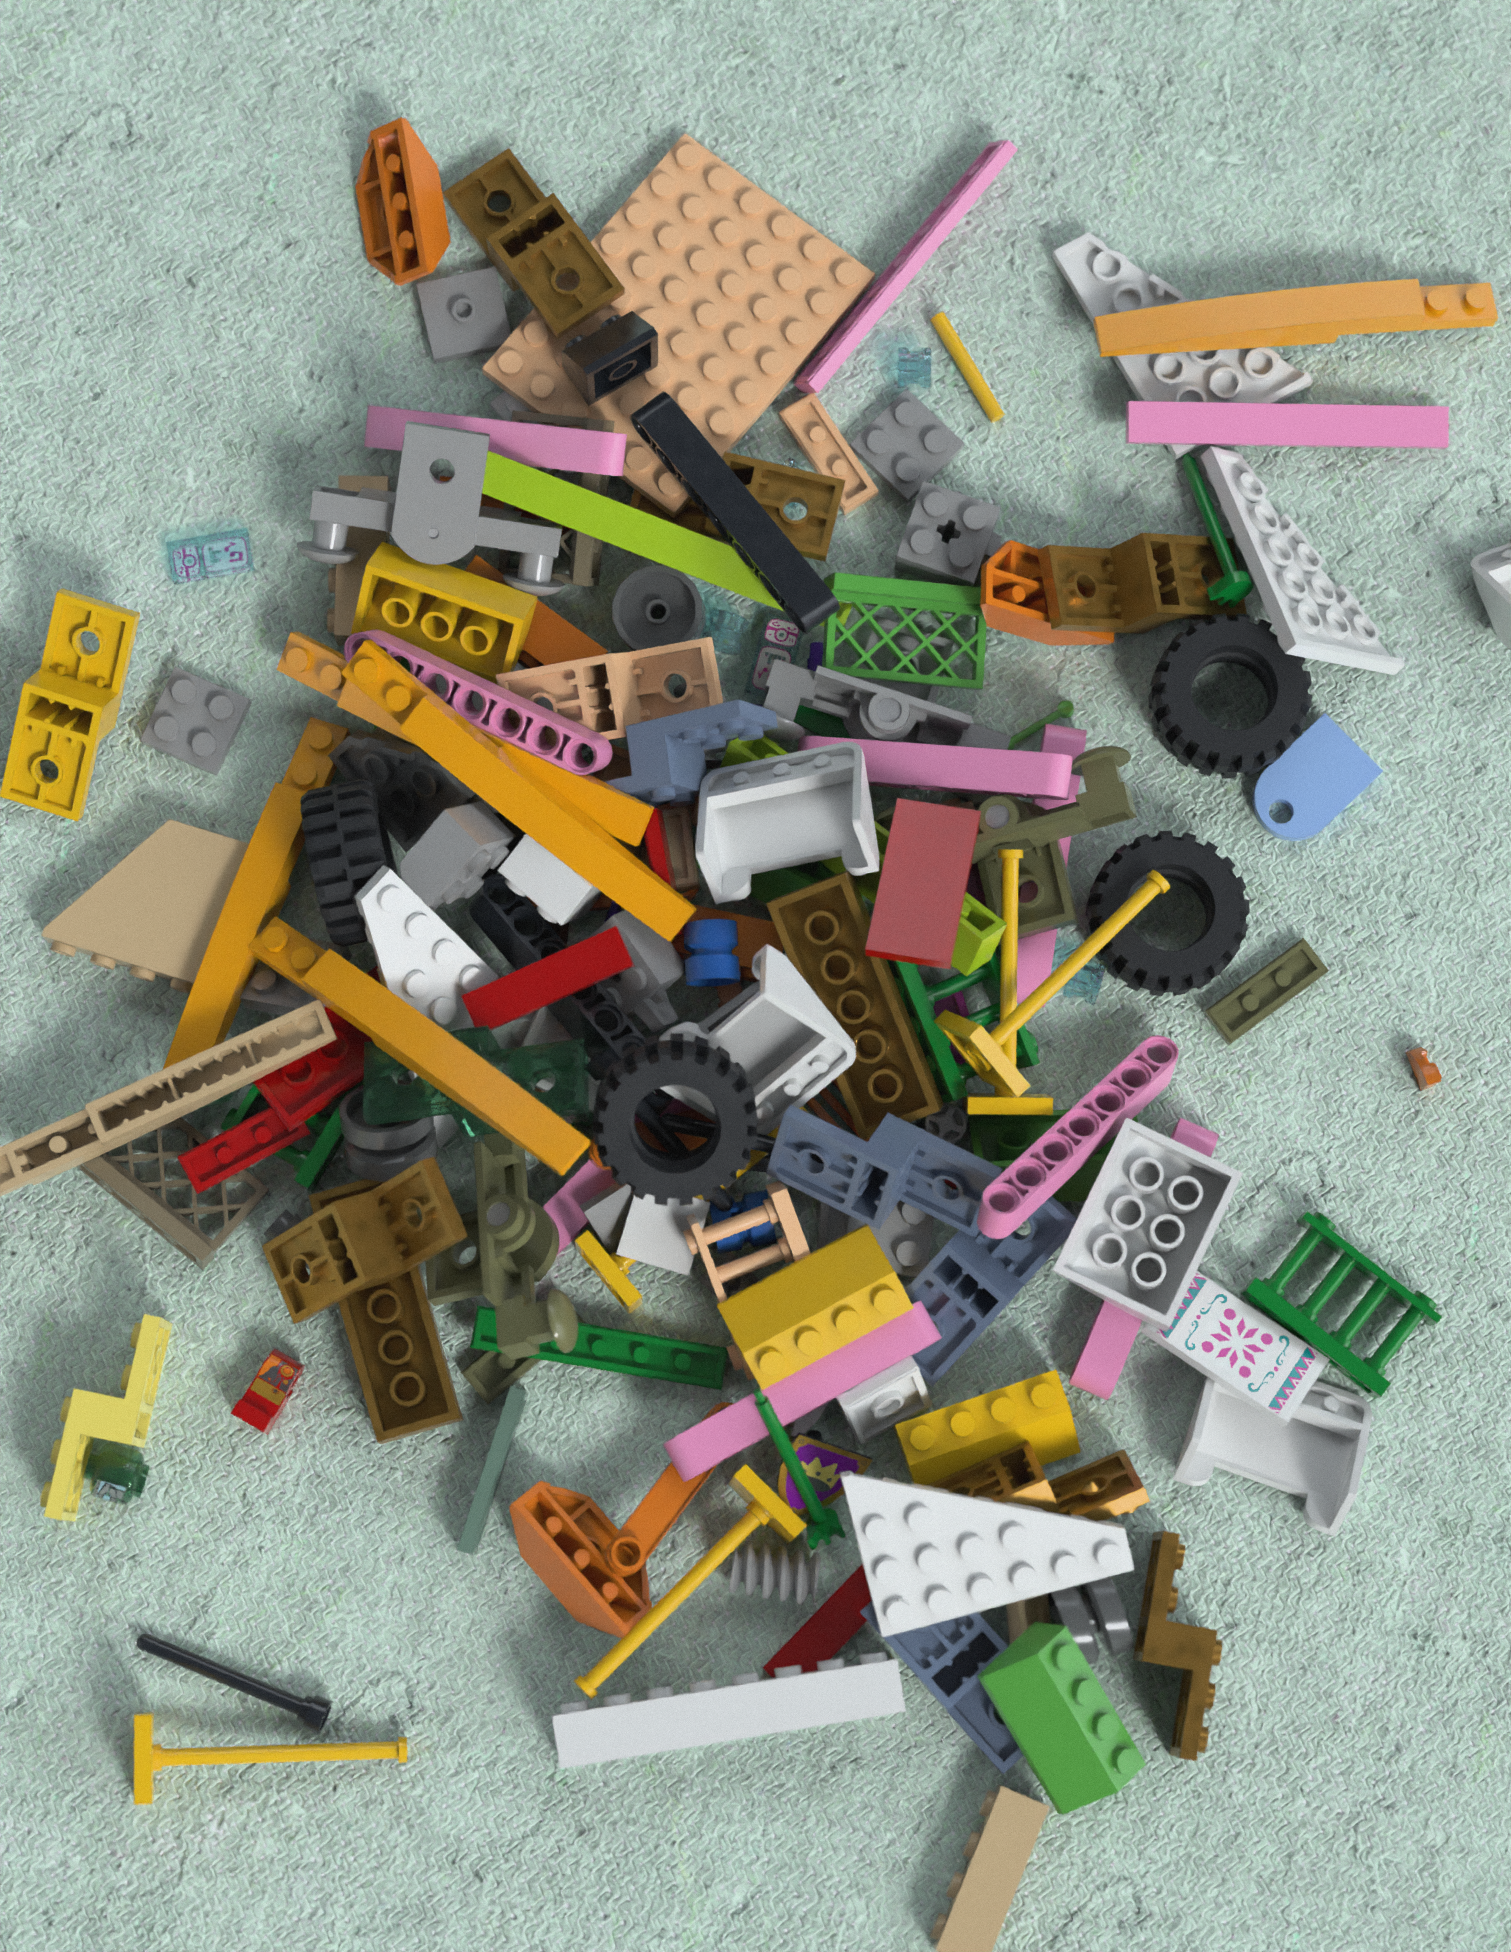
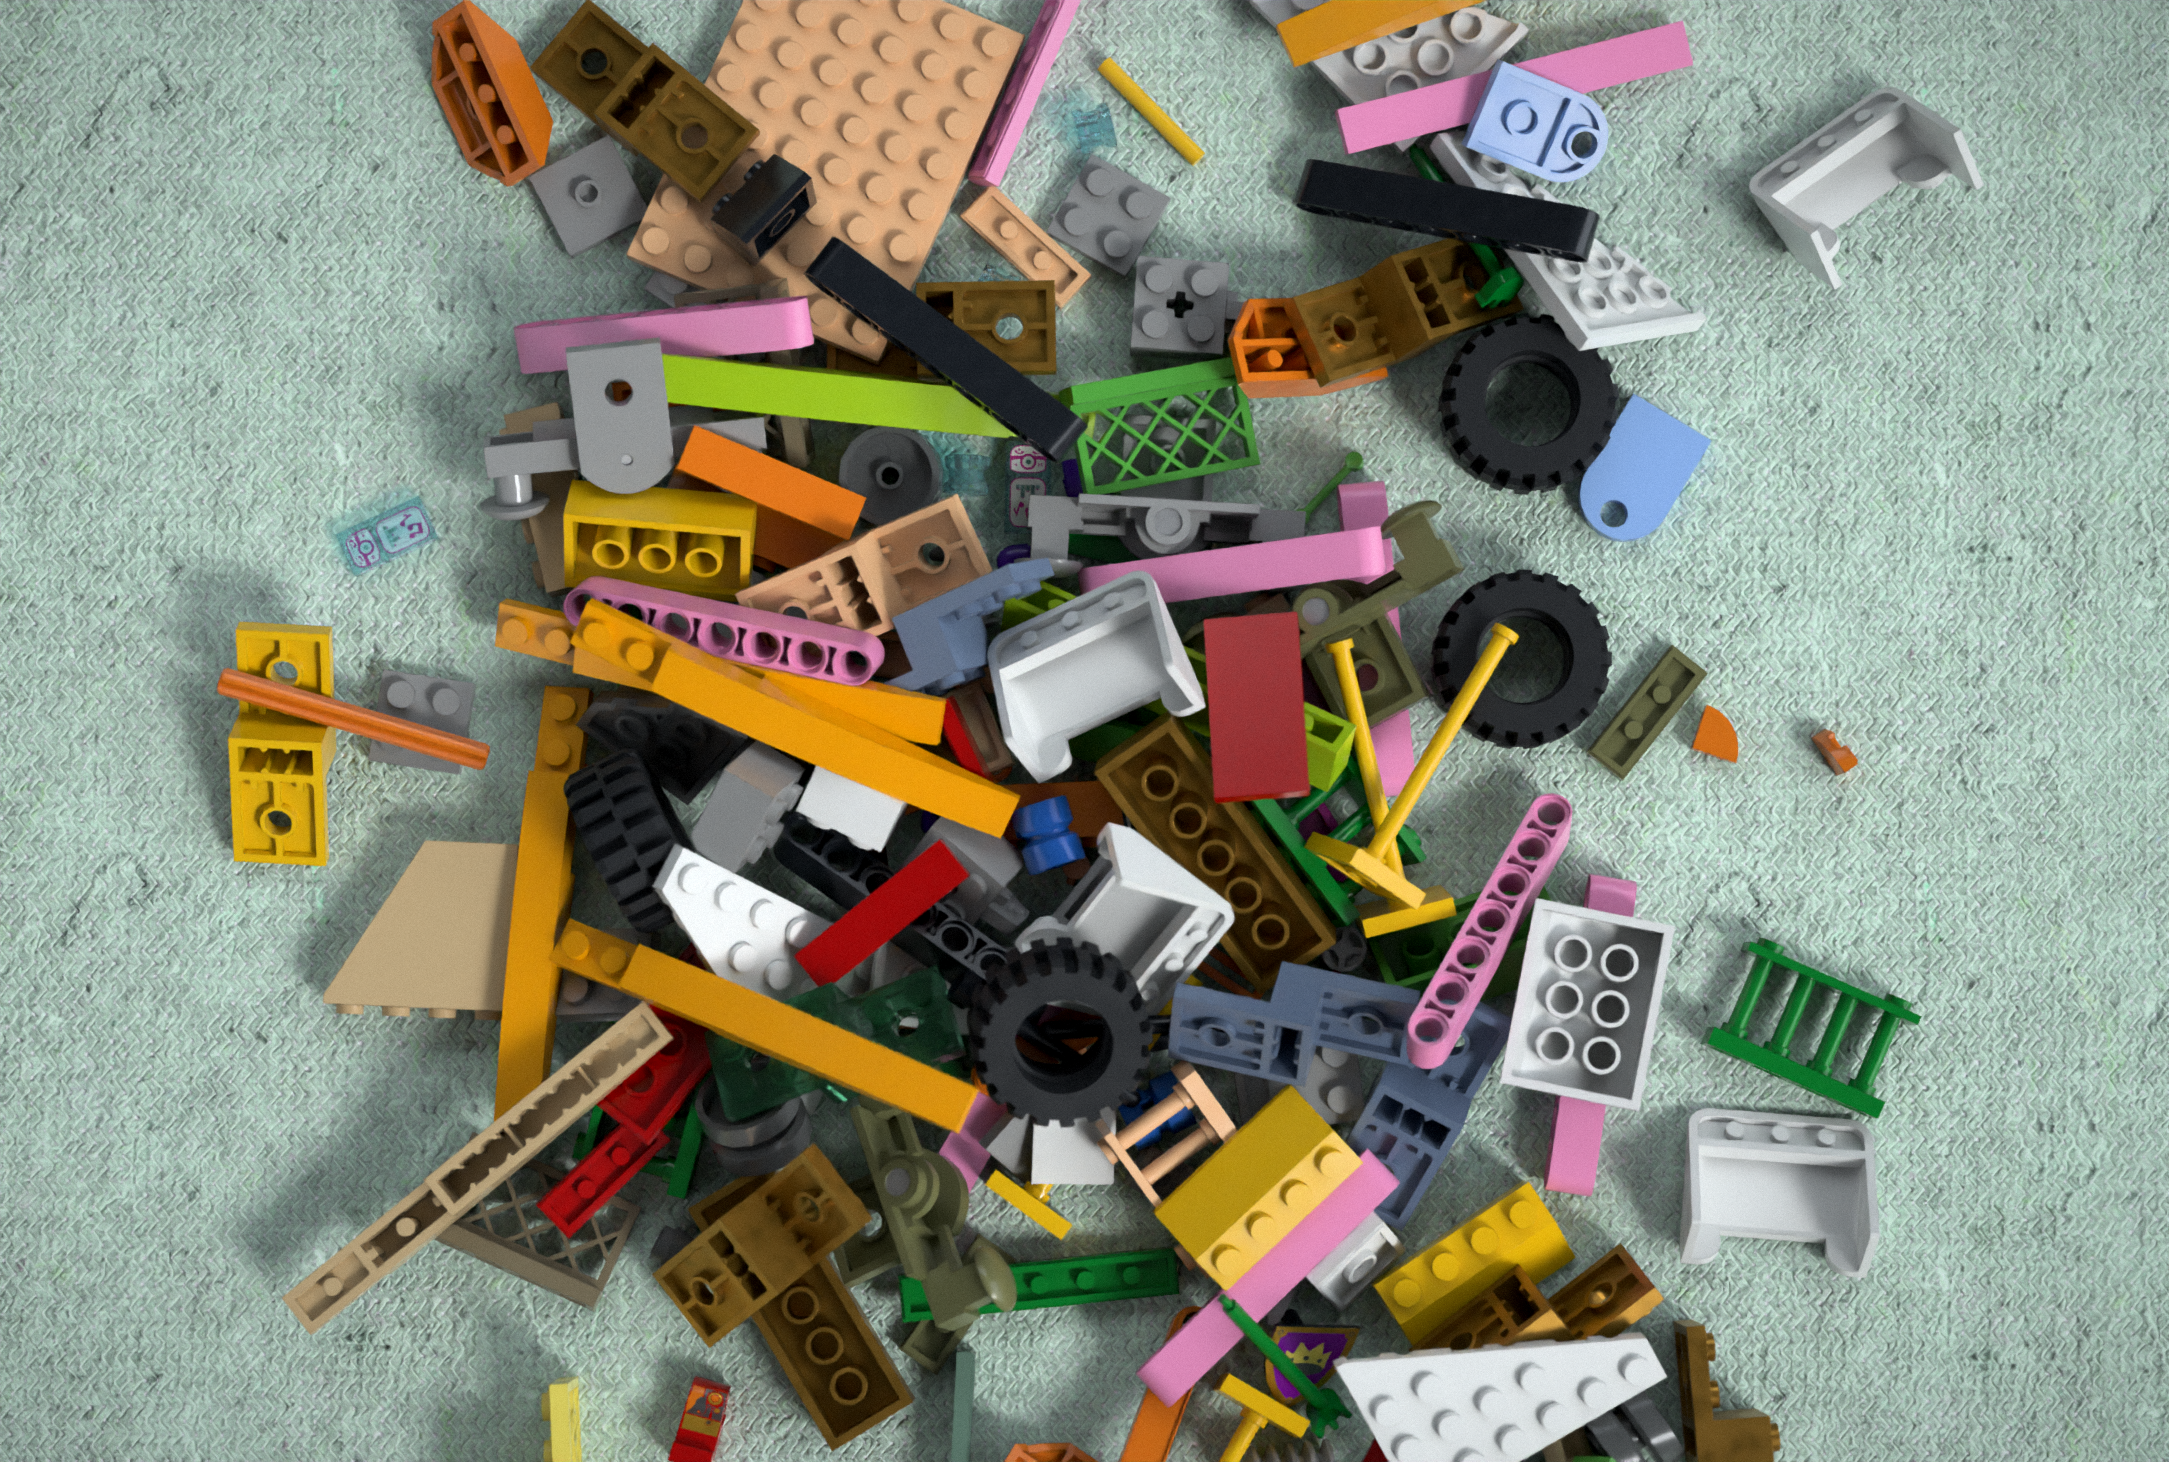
camera: 15 degrees left, 5 degrees up
clear light blue wheel [1062,963,1106,1005] -> none
white tile [1142,1271,1330,1428] -> none
none -> orange axle [217,668,490,770]
none -> orange tile [675,425,866,541]
none -> black beam [1294,159,1600,263]
none -> light blue tile [1461,59,1608,182]
none -> orange tile [1690,705,1738,764]

